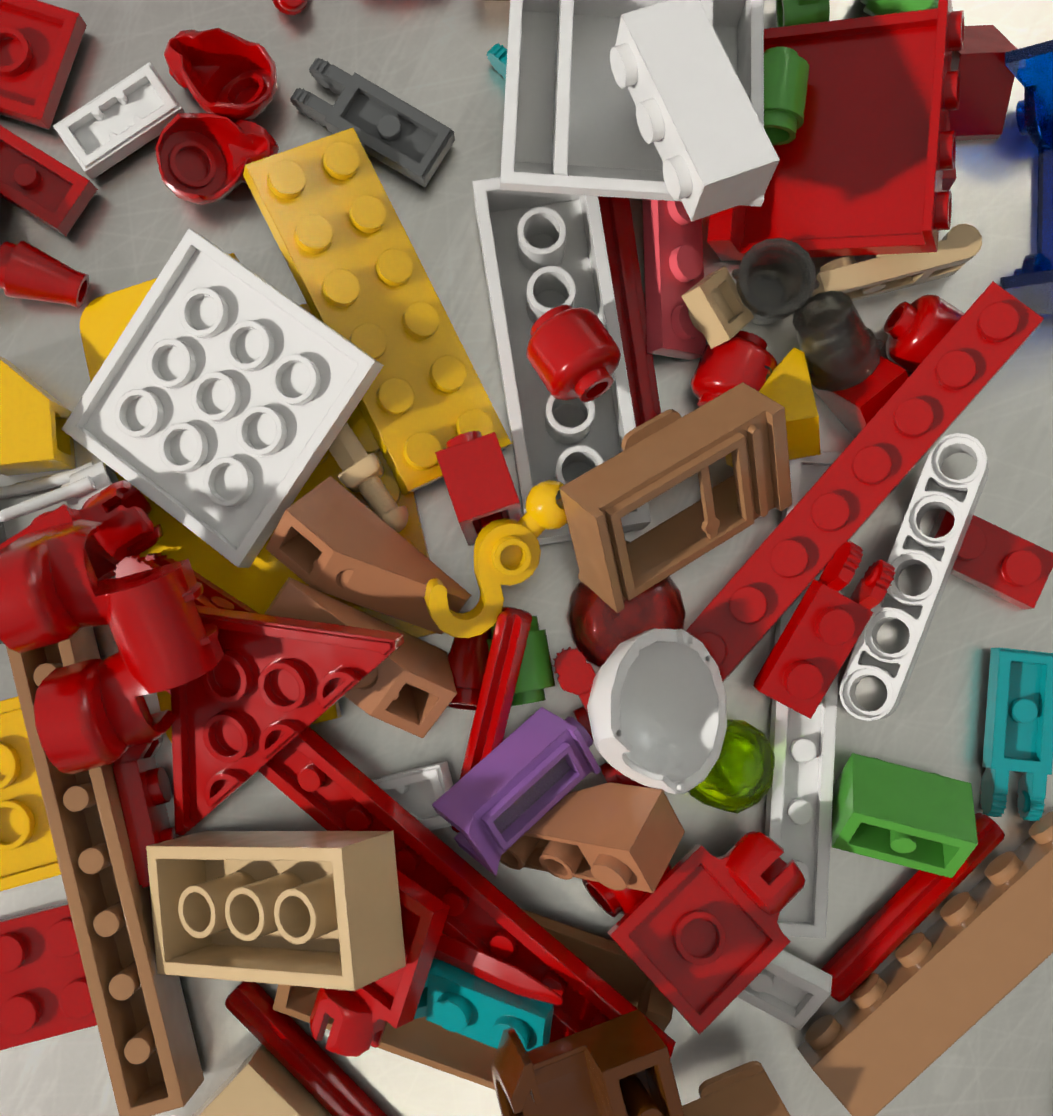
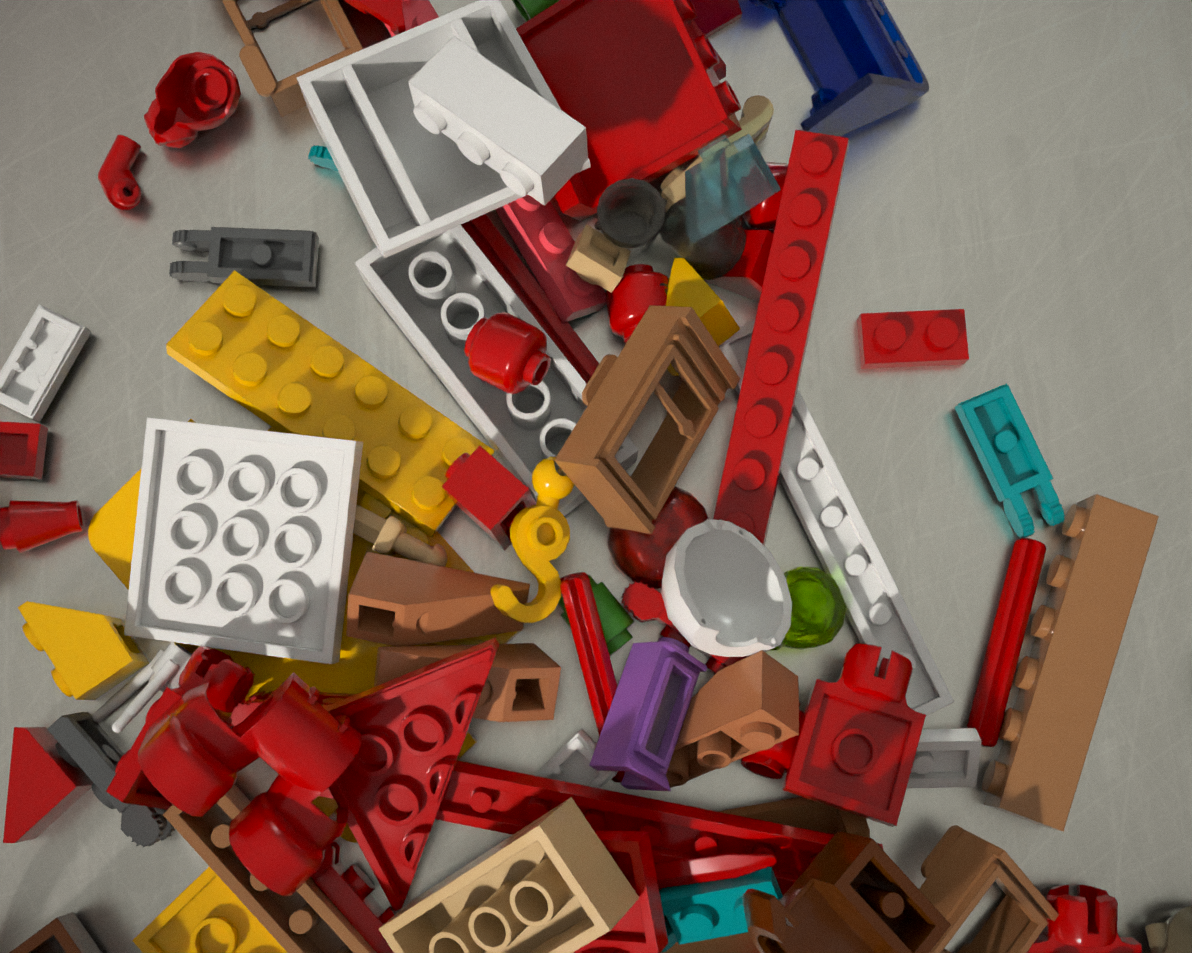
camera: 30 degrees left, 5 degrees down
red hair [155,113,279,205] -> none
red hair [164,28,278,122] -> none
red cone [447,628,491,711] -> none
red hinge [753,541,896,719] -> none
bright green brick [764,47,810,146] -> none
bright green brick [832,753,978,878] -> none
white beam [839,433,989,721] -> none
none -> clear light blue slope [685,134,781,244]

